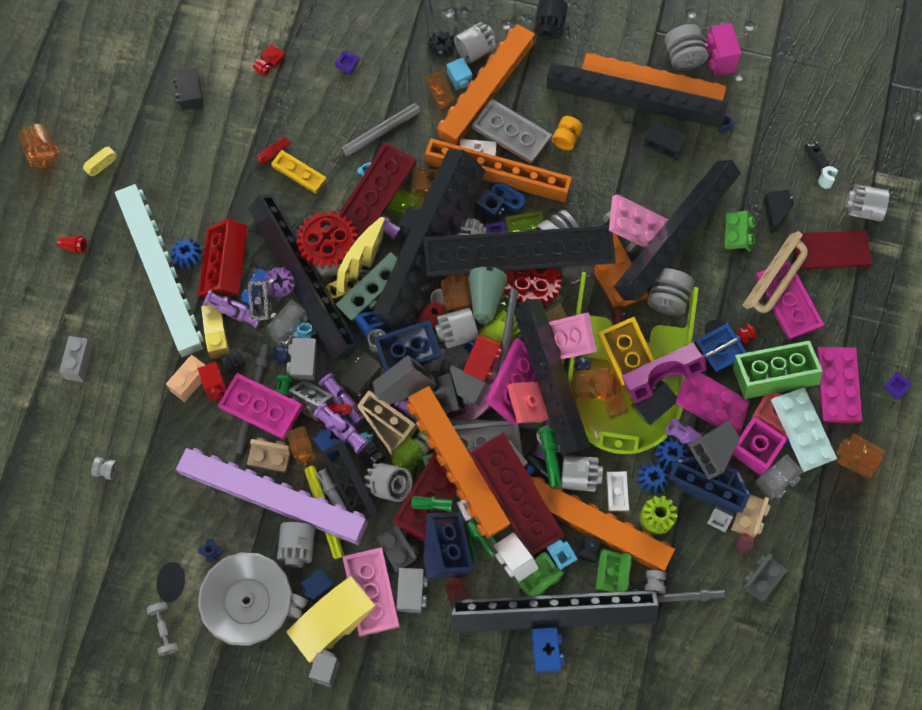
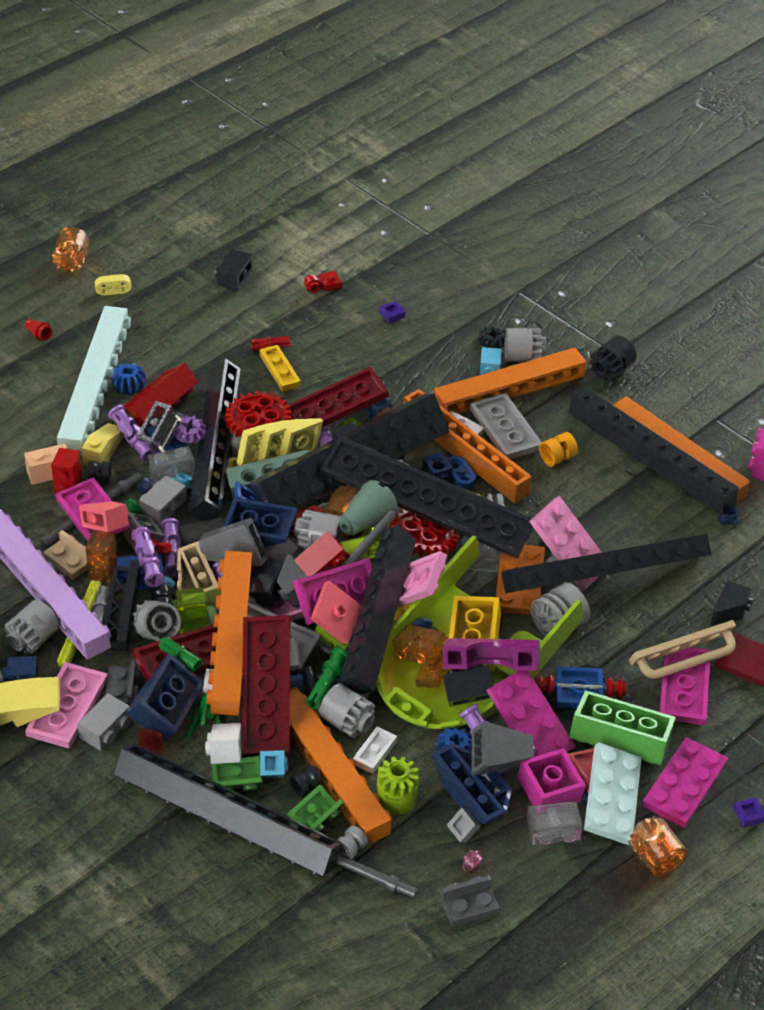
camera: 30 degrees right, 25 degrees down
light grey axle [342,103,420,156] -> none
clear orange plate [425,70,455,109] -> none
blue brick [531,628,564,674] -> none
blue gear [636,461,670,496] -> none
black brick [644,120,688,161] -> none
light grey wheel [664,24,709,71] -> none
bright green bracket [725,210,756,252] -> none
tan bracket [730,494,770,538] -> none
none -> coral slope [79,502,129,532]

